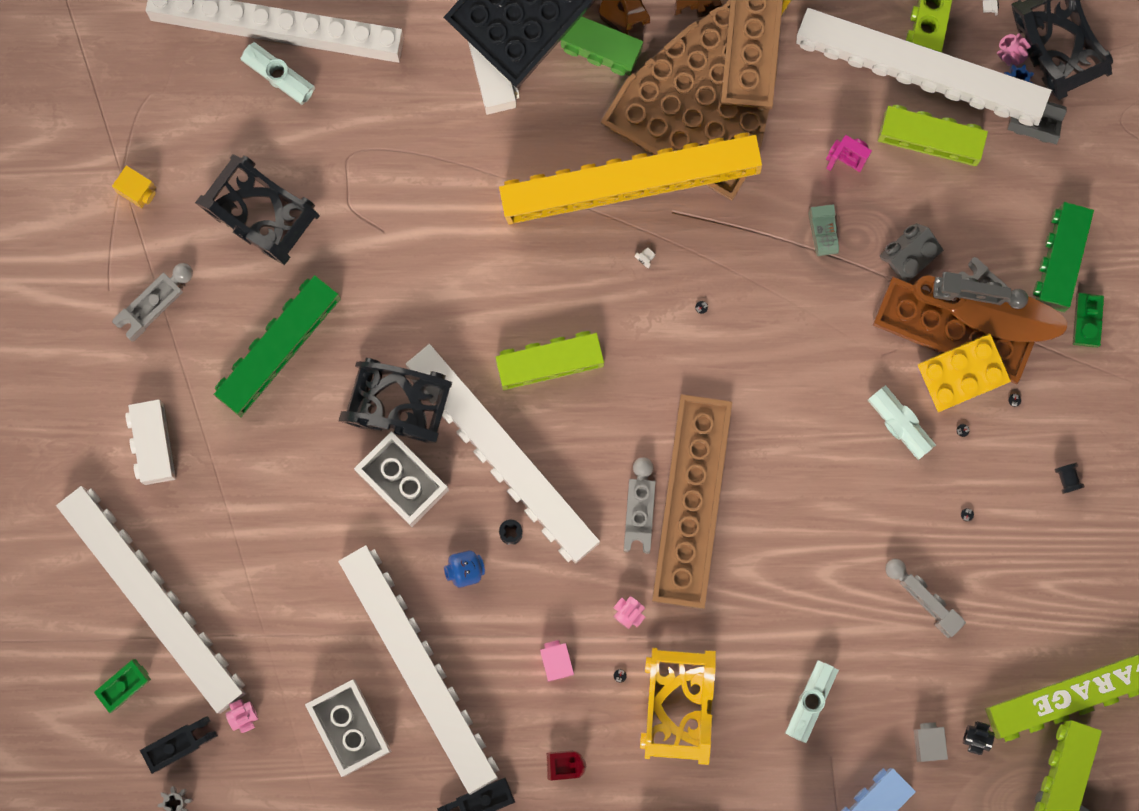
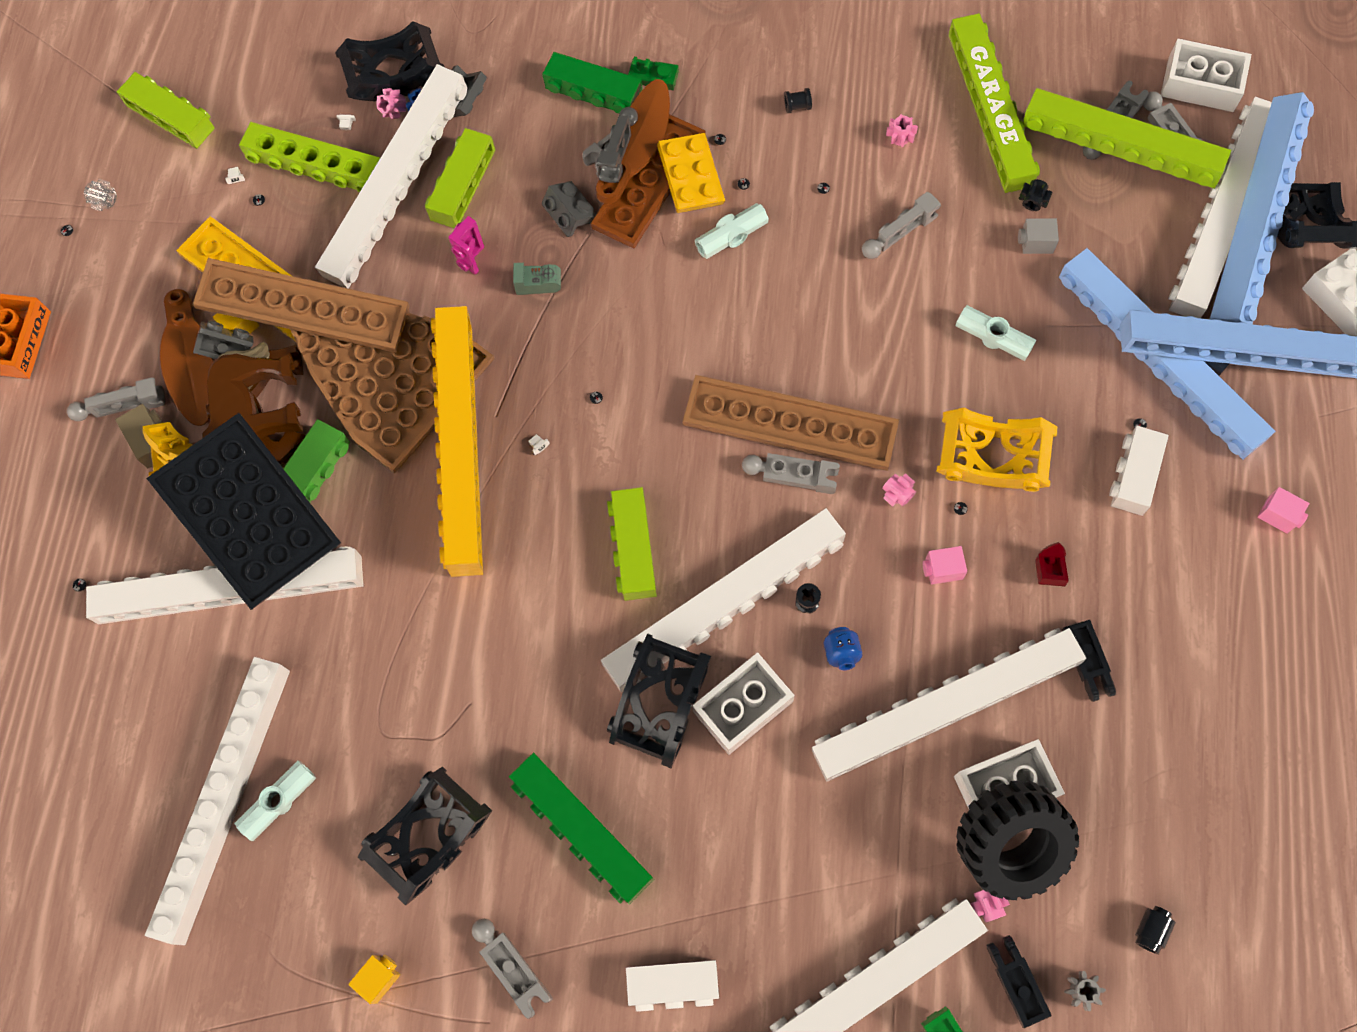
camera: 75 degrees left, 10 degrees down
none -> bright pink gear [886,114,918,147]
none -> black tyre [956,780,1079,900]

